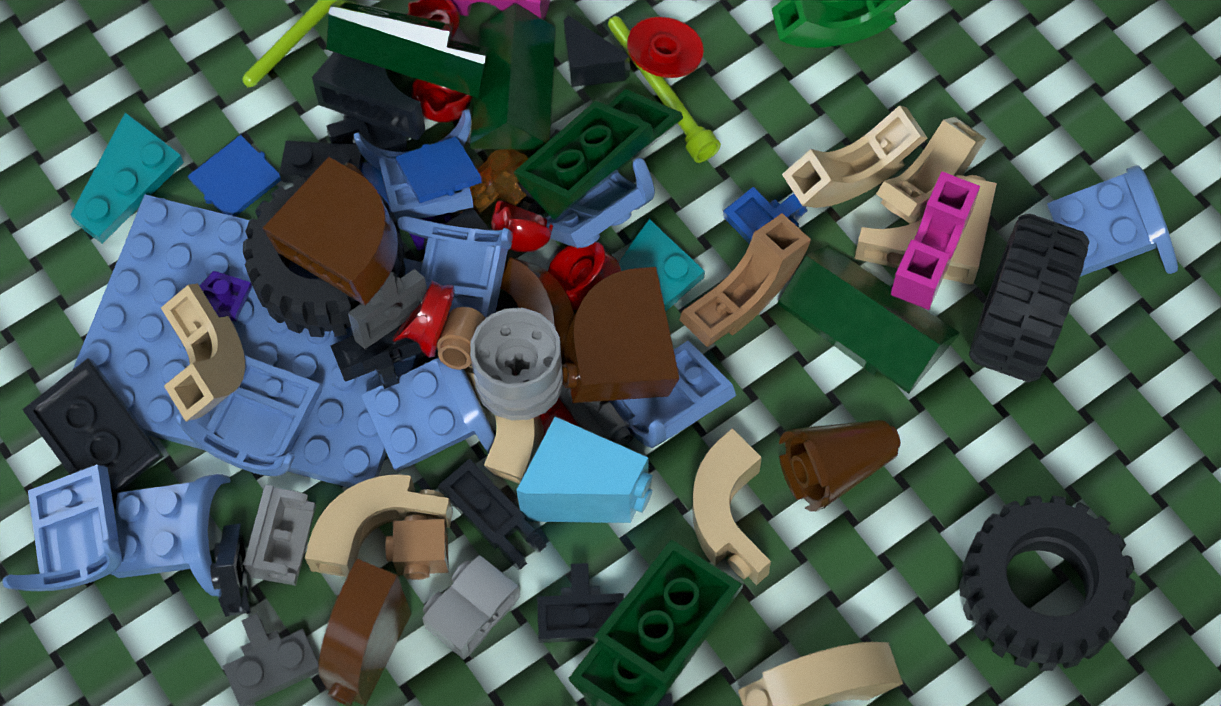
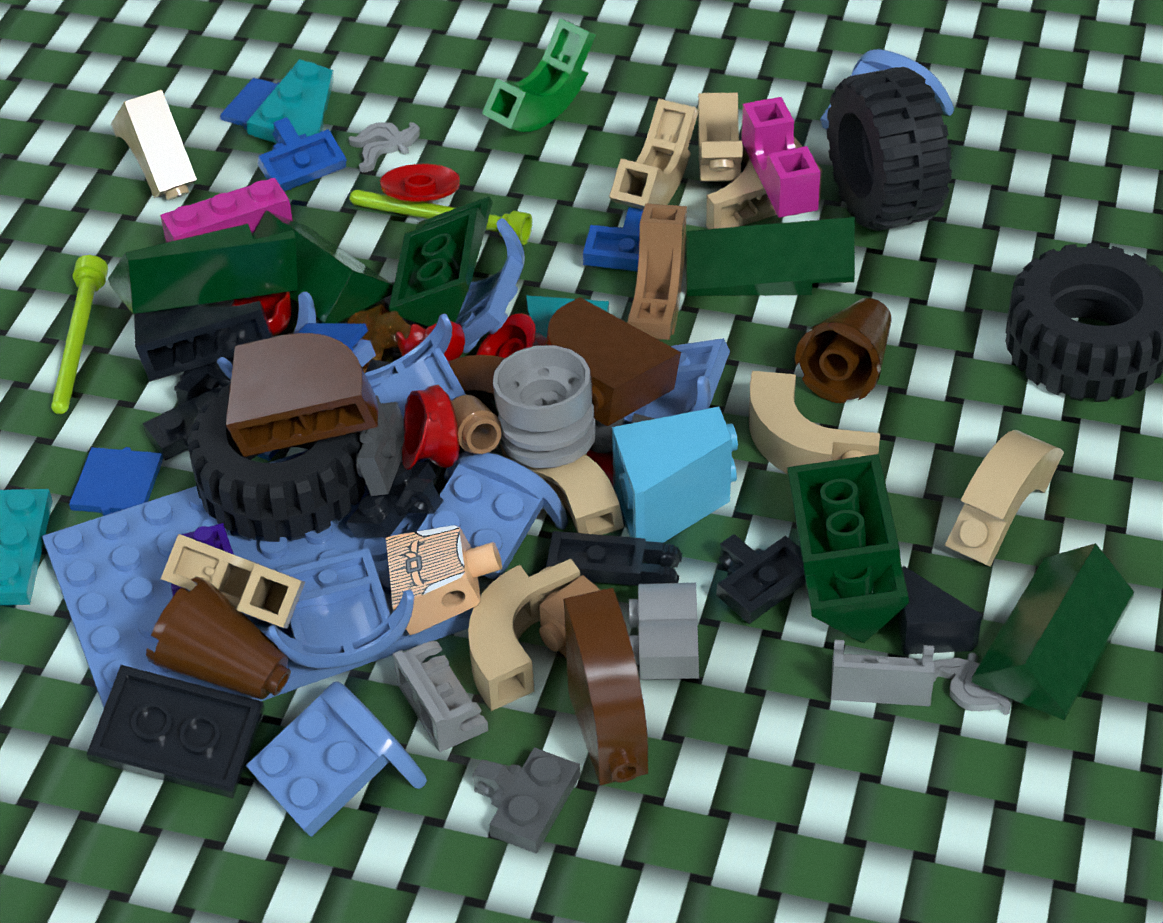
camera: 40 degrees left, 20 degrees down
medium blue piece [3,464,122,591] -> none
black hinge [211,523,252,617] -> none
black slope [564,16,630,87] -> none
none -> reddish brown cone [146,576,291,699]
none -> light nougat torso [386,525,502,635]

